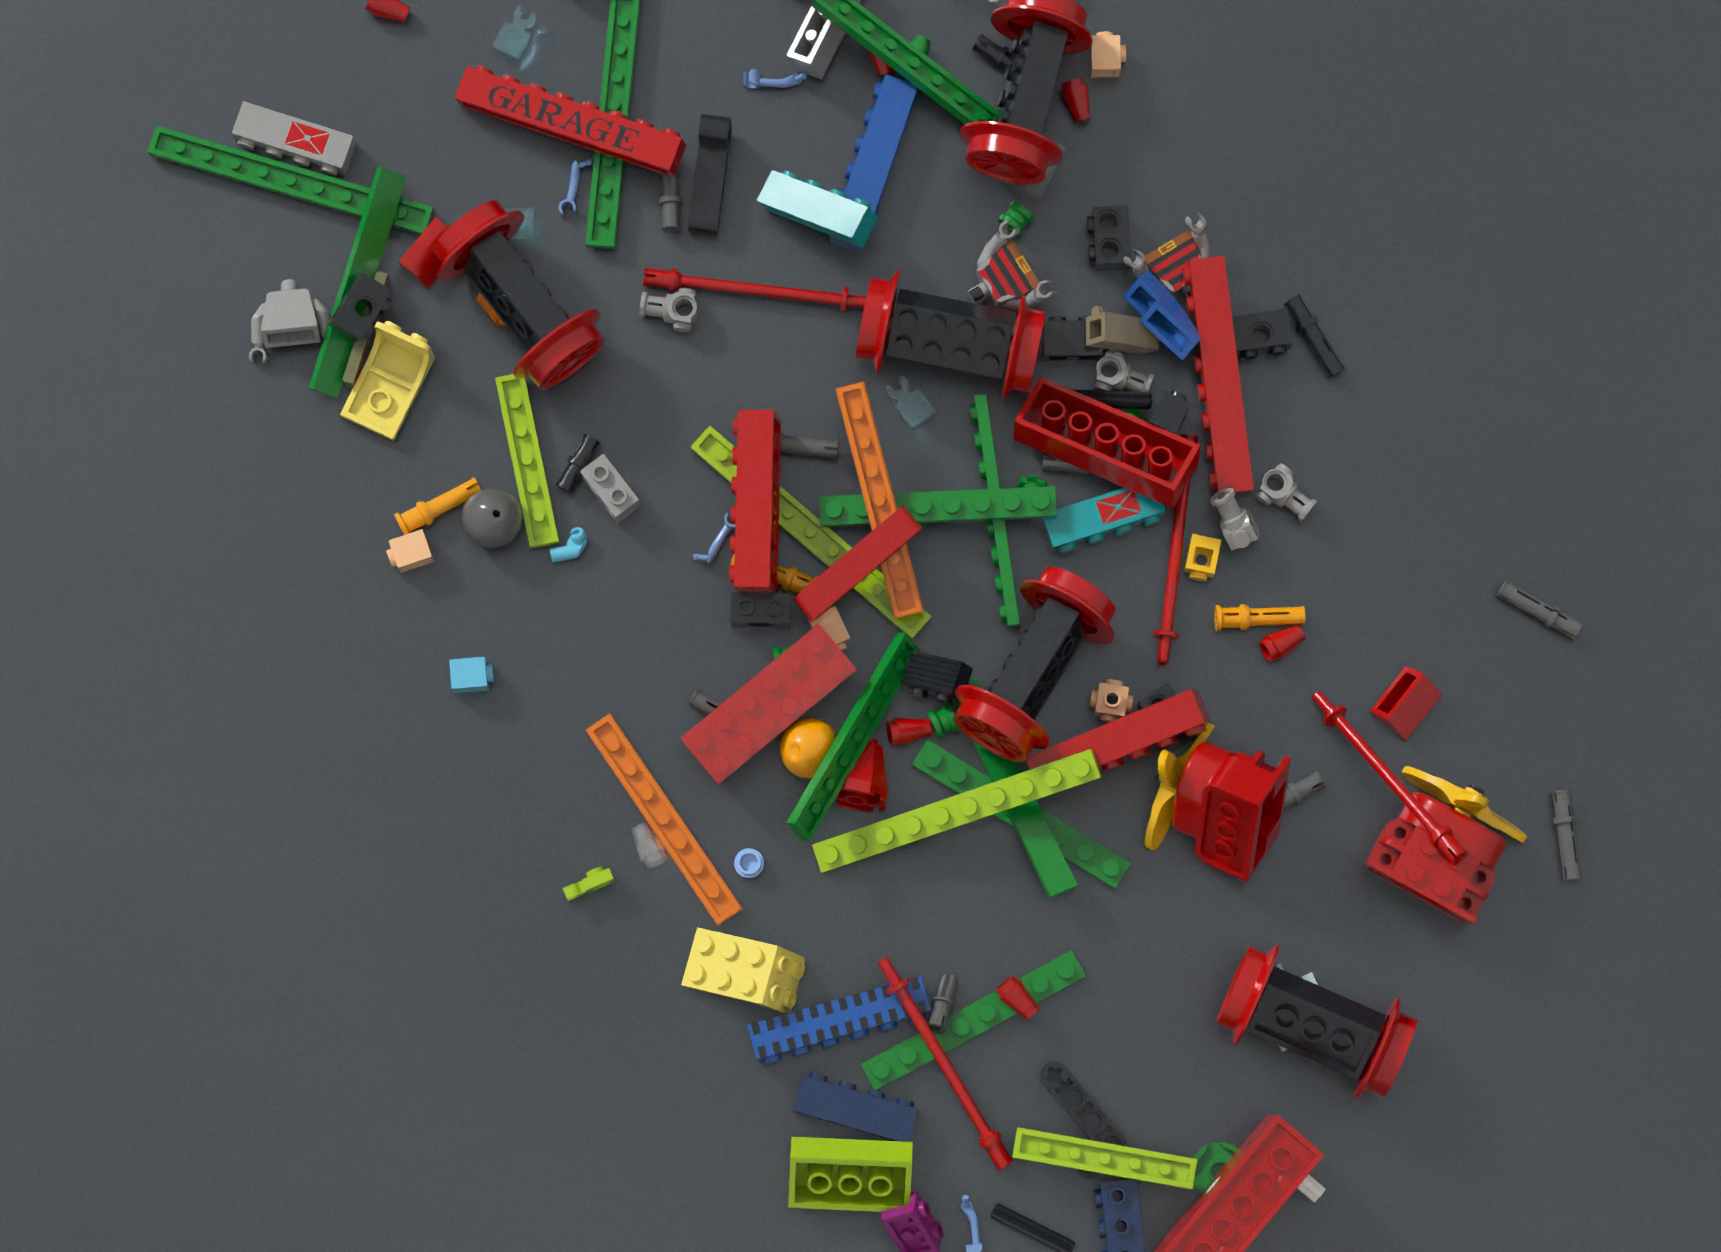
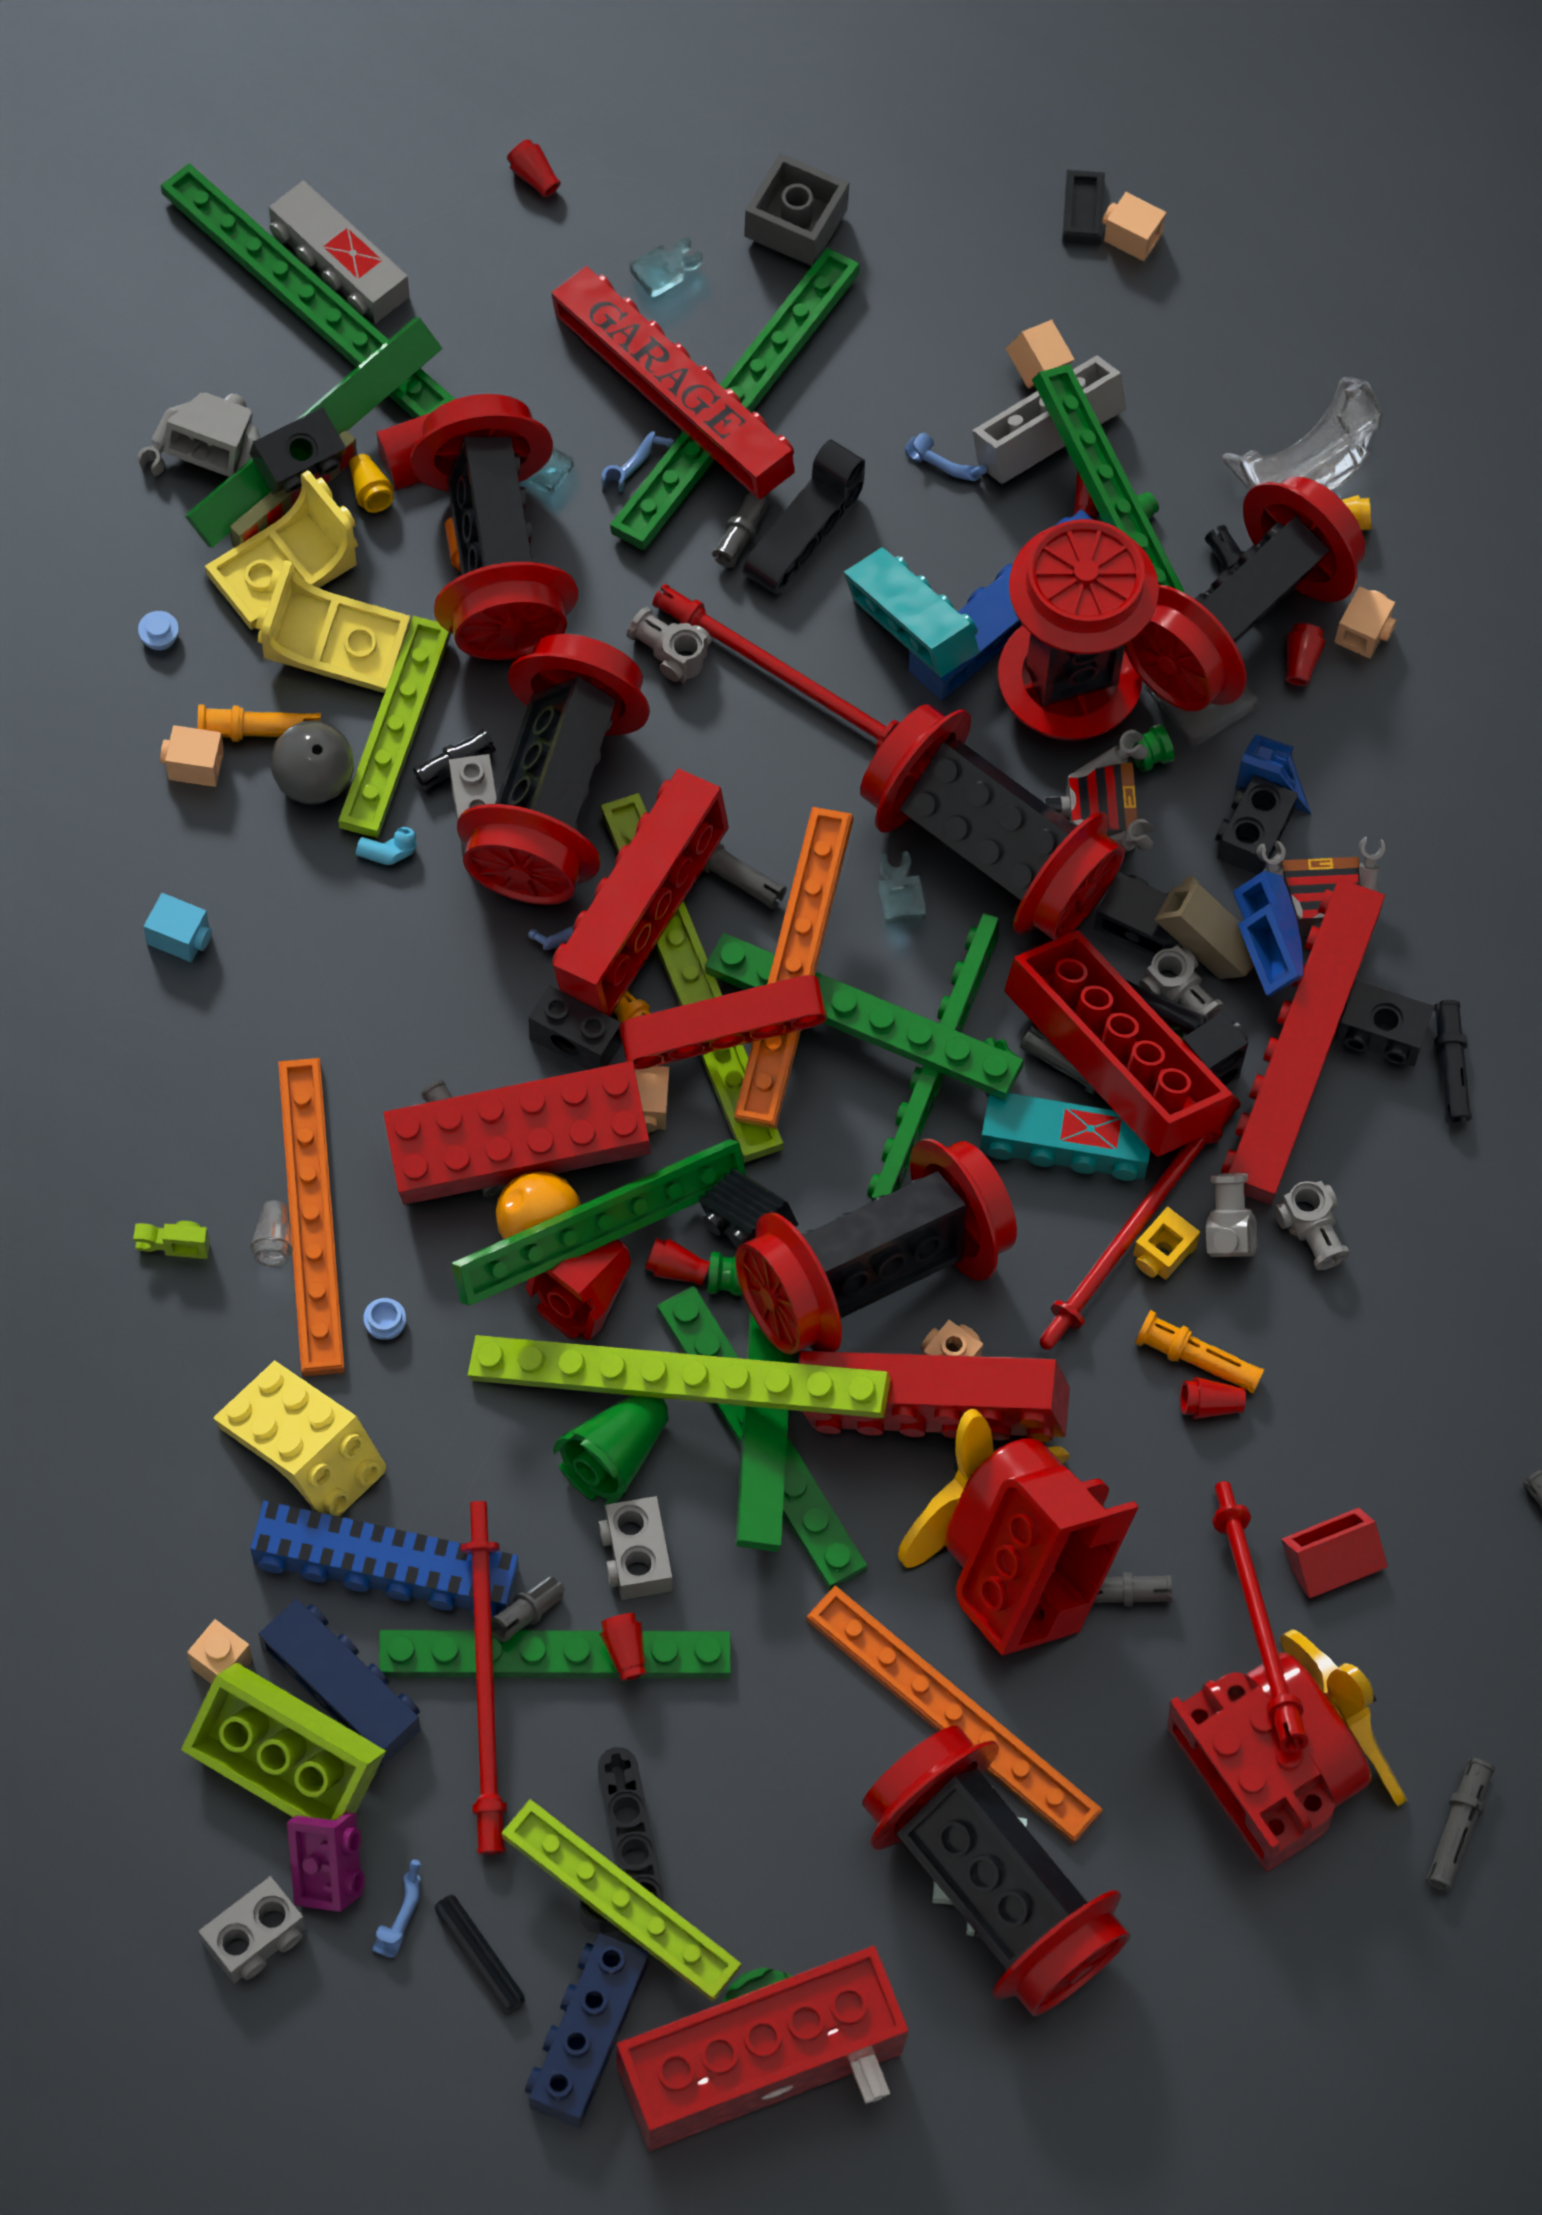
camera: 25 degrees right, 15 degrees down
none -> light blue plate [138,611,179,650]
none -> light nougat brick [187,1619,253,1684]
none -> light yellow bracket [256,560,411,693]
none -> yellow cone [349,454,394,513]
none -> red brick [457,634,650,905]
none -> green cone [553,1395,669,1505]
none -> light grey brick [599,1496,672,1600]
none -> orange tile [806,1585,1103,1845]
none -> red brick [998,519,1159,741]
none -> blue slope [1235,734,1312,815]

